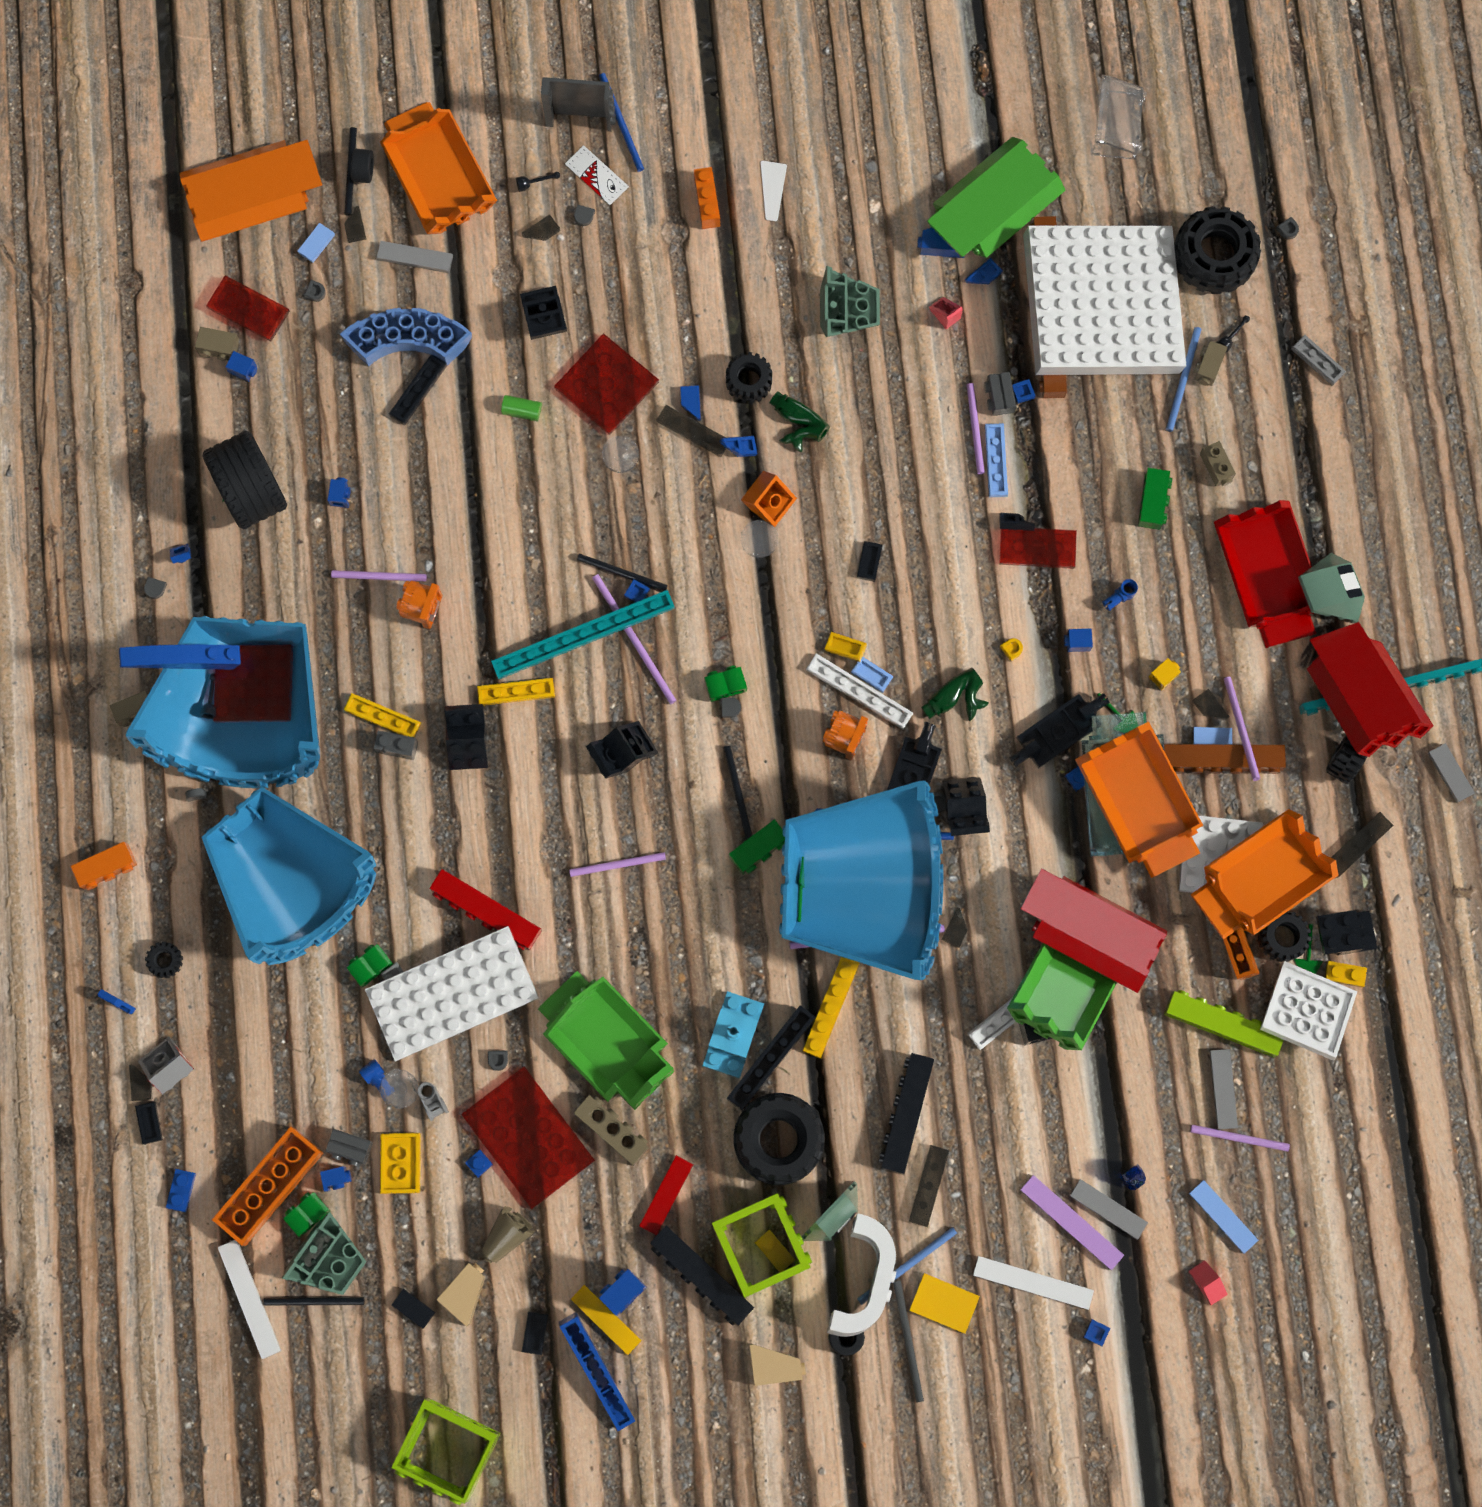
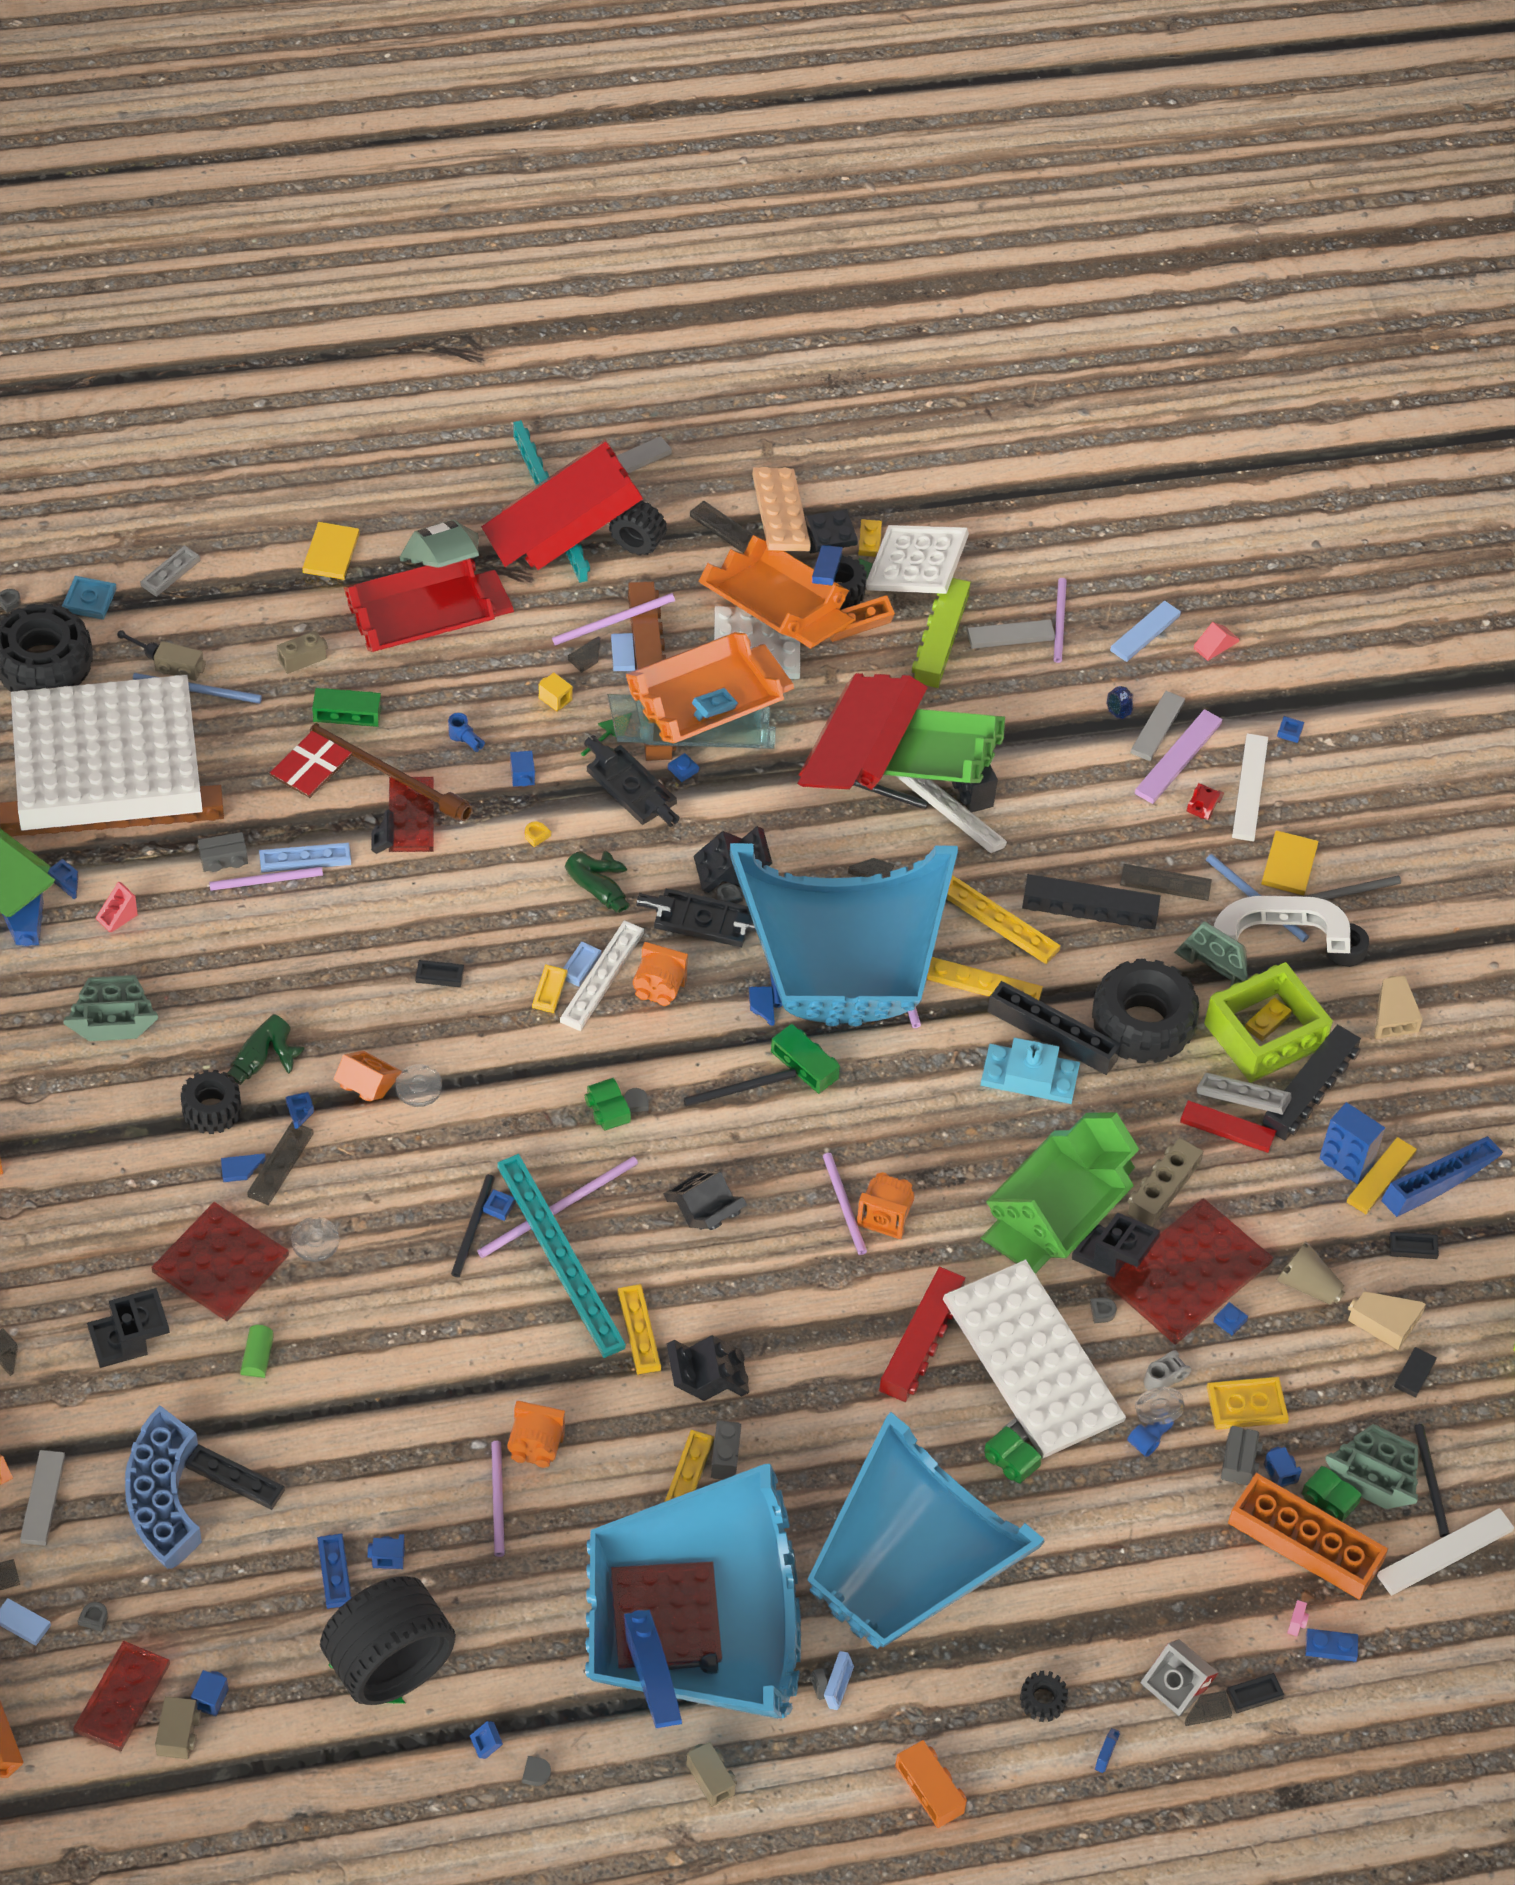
camera: 100 degrees left, 25 degrees down
blue plate [1012,379,1035,404] -> none
none -> dark azure tile [62,576,117,620]
none -> flag [269,723,473,821]
none -> yellow tile [303,522,360,580]
none -> blue tile [317,1533,351,1609]
none -> dark azure plate [692,688,738,721]
none -> light nougat plate [752,467,811,551]
none -> blue tile [812,545,843,585]
none -> light blue tile [824,1651,854,1710]
none -> orange piece [857,1172,915,1239]
none -> yellow plate [946,875,1061,964]
none -> black bracket [1072,1212,1160,1278]
none -> red piece [1186,783,1224,820]
none -> light grey tile [1196,1073,1292,1114]
none -> bright pink plate [1287,1600,1309,1636]

